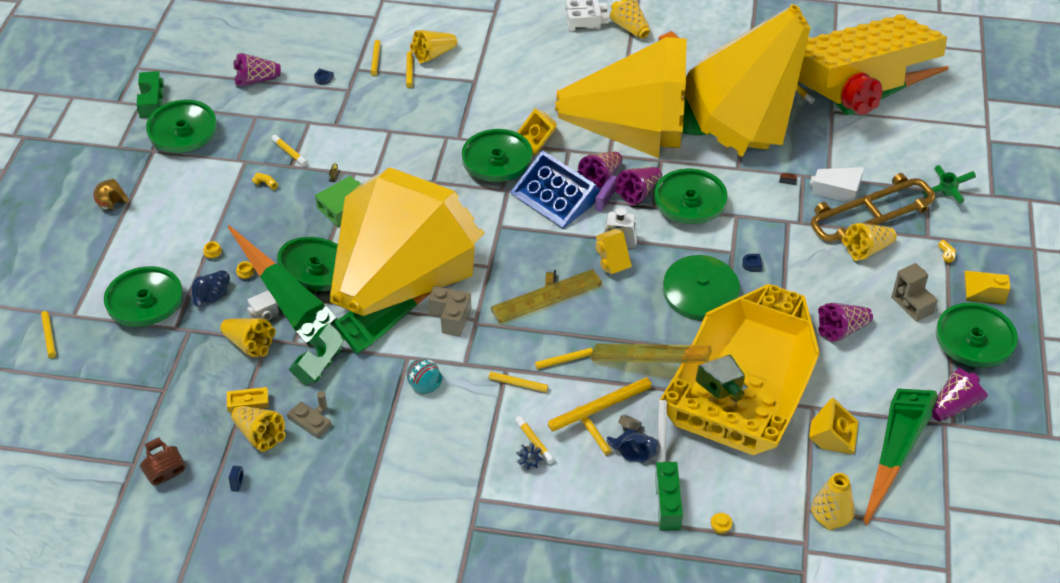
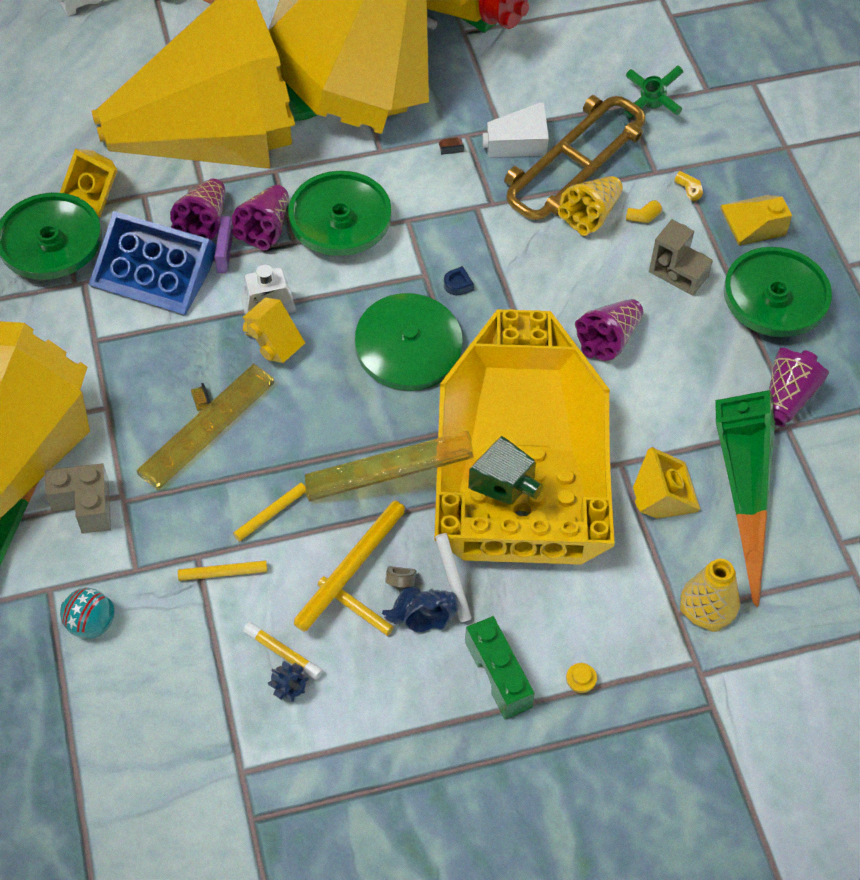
camera: 25 degrees left, 10 degrees up
none -> yellow arm [626,200,662,223]

